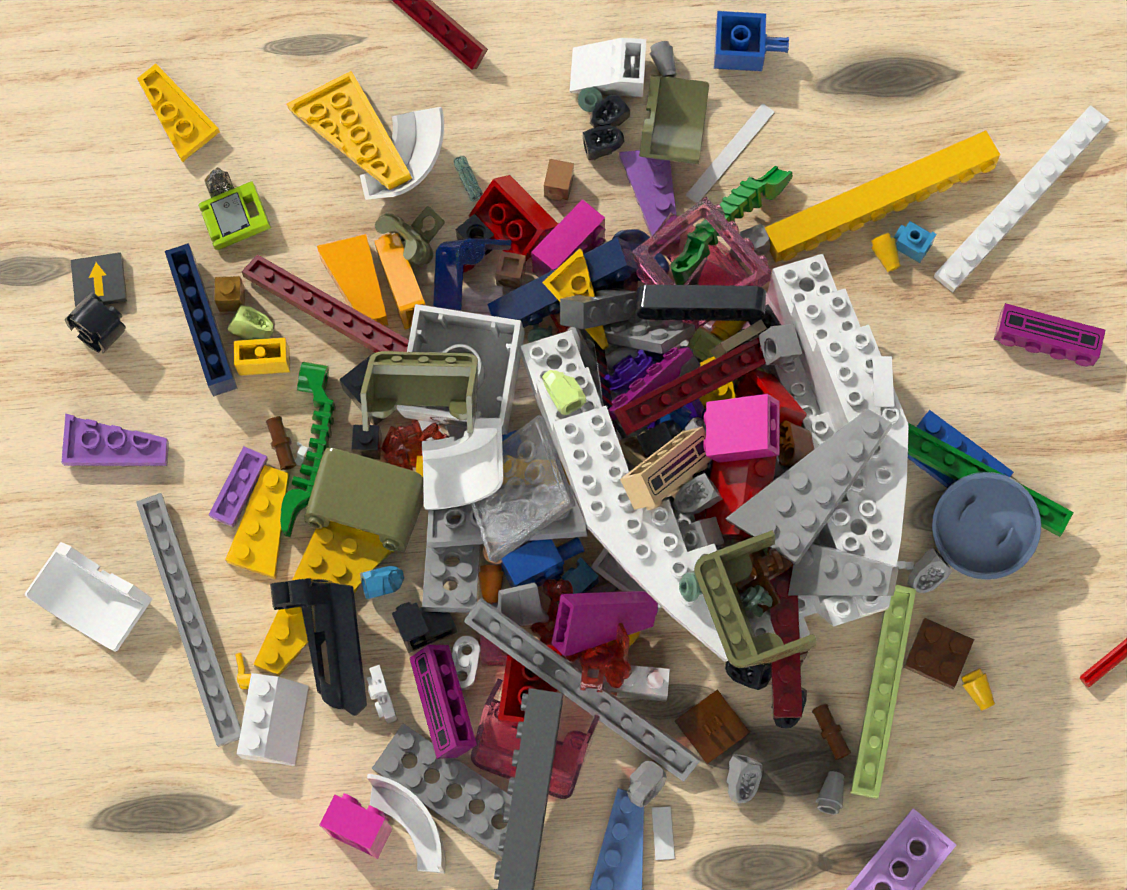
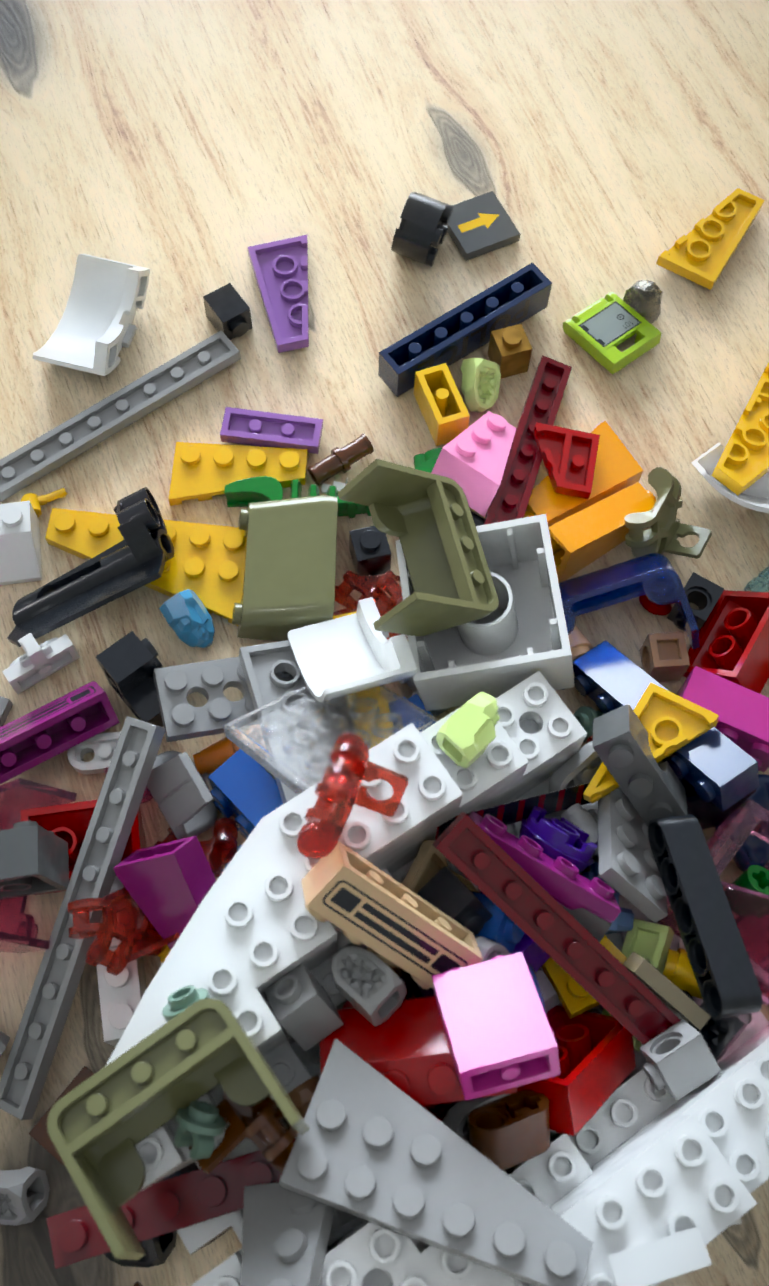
camera: 70 degrees right, 5 degrees down
none -> black brick [203,283,252,340]
none -> clear red piece [297,733,409,859]
none -> bright pink wedge [431,411,516,517]
none -> red wing [533,422,600,499]

